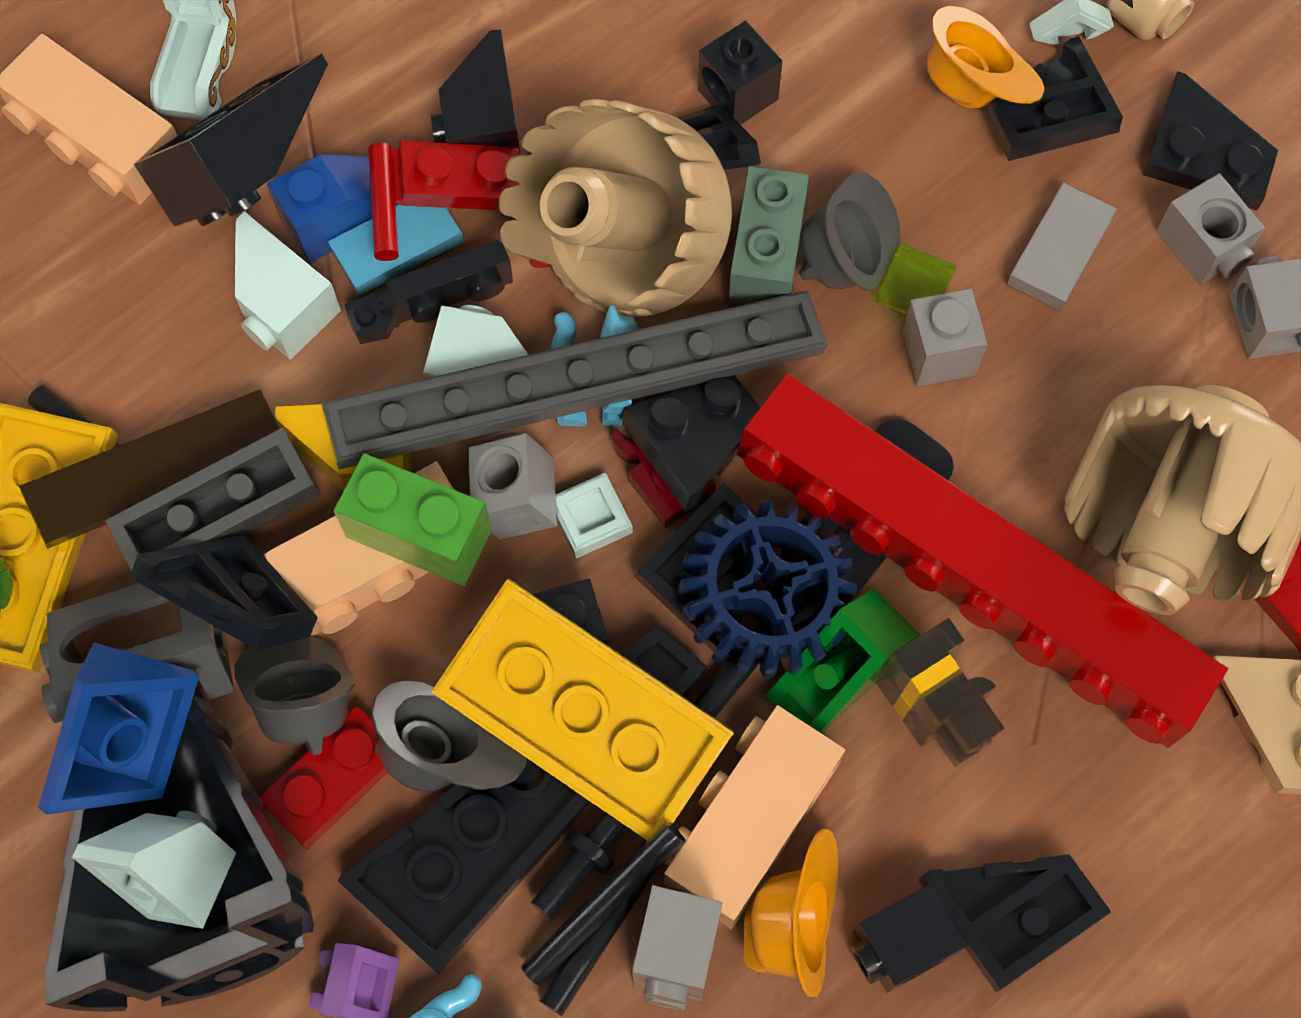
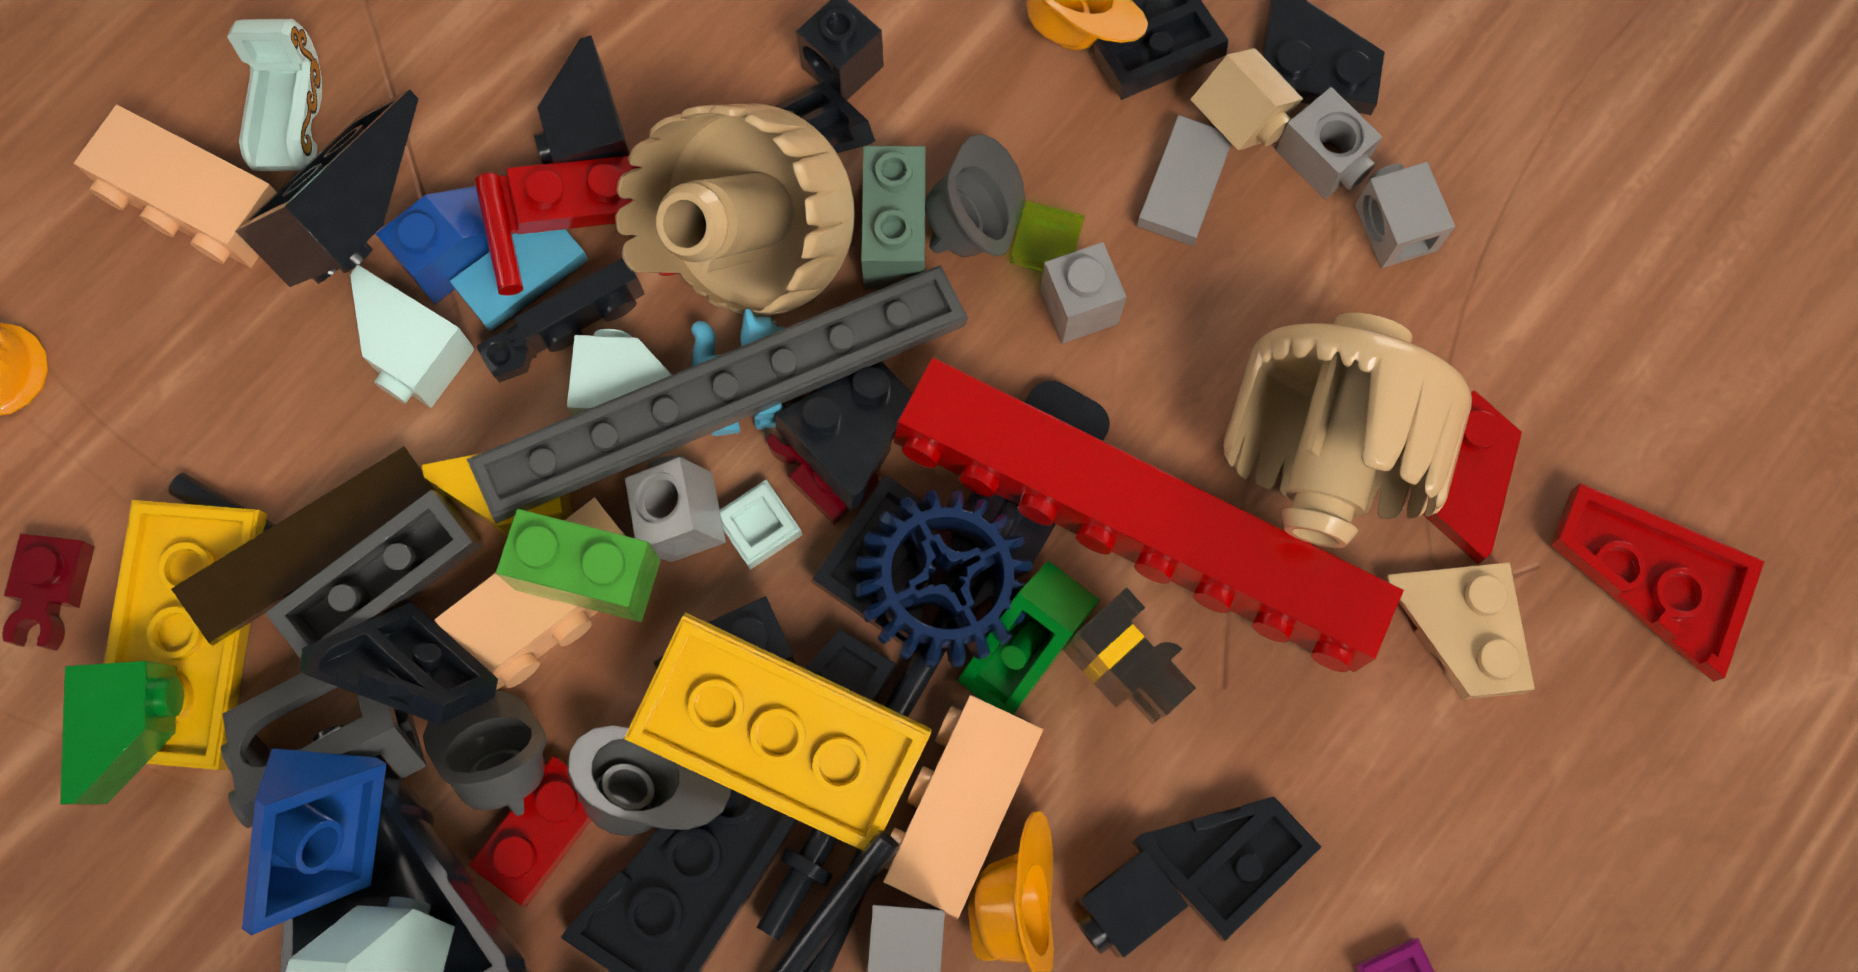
camera: 10 degrees left, 5 degrees up
none -> tan brick [1190,48,1303,151]

